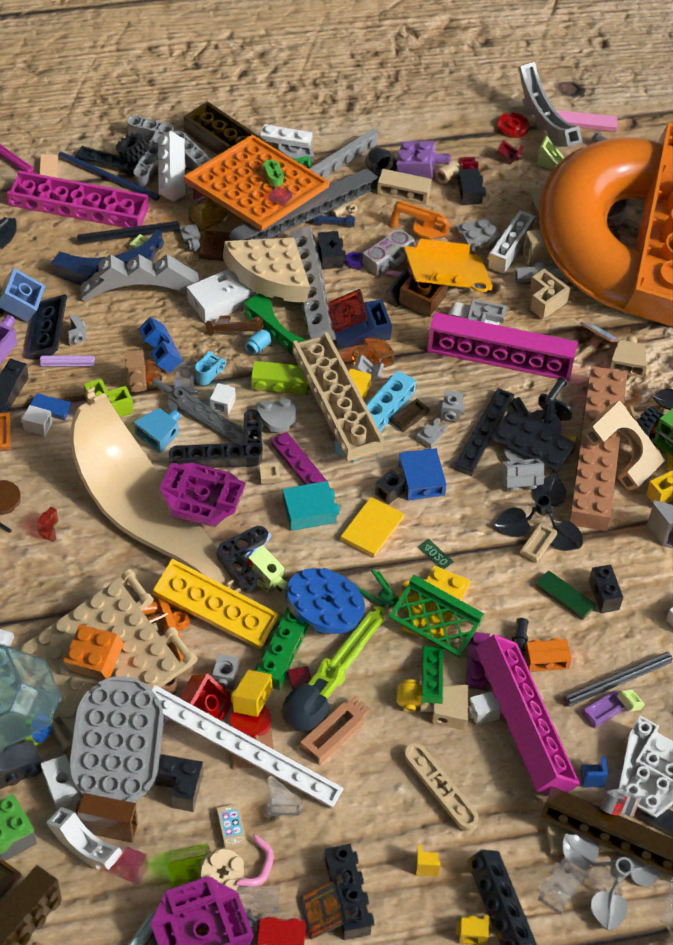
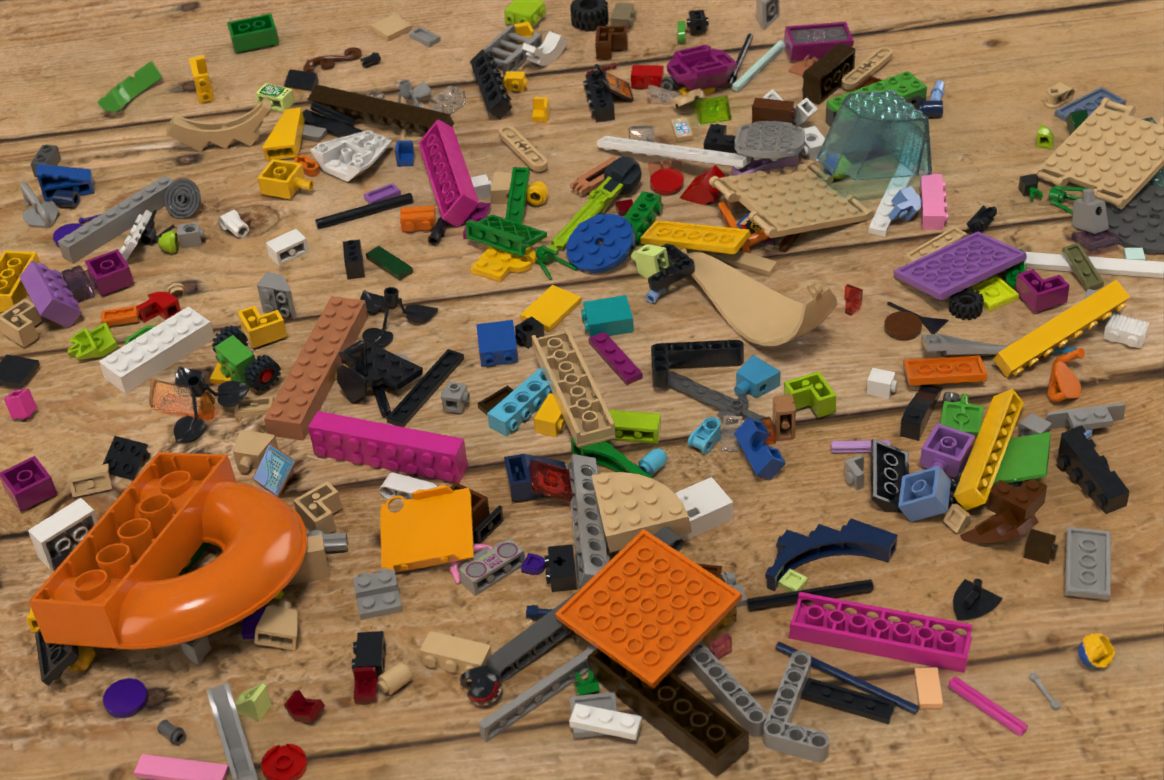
camera: 170 degrees left, 10 degrees down
blue tile [30,393,72,420] -> none
orange brick [63,624,124,680] -> none
light grey arch [80,254,199,302] -> none
black tyre [116,132,149,162] -> none
clear pink brick [116,846,148,885] -> none
white brick [158,131,185,202] -> none
magenta piece [159,463,246,527] -> none
reddish brown piece [205,316,264,336] -> none
white brick [210,383,235,416] -> none
light grey brick [212,654,239,689] -> none
yellow brick [231,670,273,717] -> none
bright pink animal [236,834,274,887] -> none
light grey slope [256,398,296,432] -> none
tan plate [259,463,280,484] -> none
bright green beam [263,160,284,187] -> none
clear pink tile [268,186,293,206] -> none
clear orange brick [351,338,395,368] -> none
light grey bracket [353,354,384,381] -> none
orange piece [389,201,450,239] -> none
medium lavender brick [397,141,451,179] -> none
light grey plate [416,418,448,449] -> none
clear green sticker [418,539,454,569] -> none
light grey tile [467,299,507,323] -> none
white brick [487,210,535,274] -> none
light grey brick [501,458,544,491] -> none
tan tile [520,523,557,563] -> none
tan arch [582,401,665,491] -> none
light grey leg [600,789,640,817] -> none
yellowish green tile [617,690,645,711] -> none

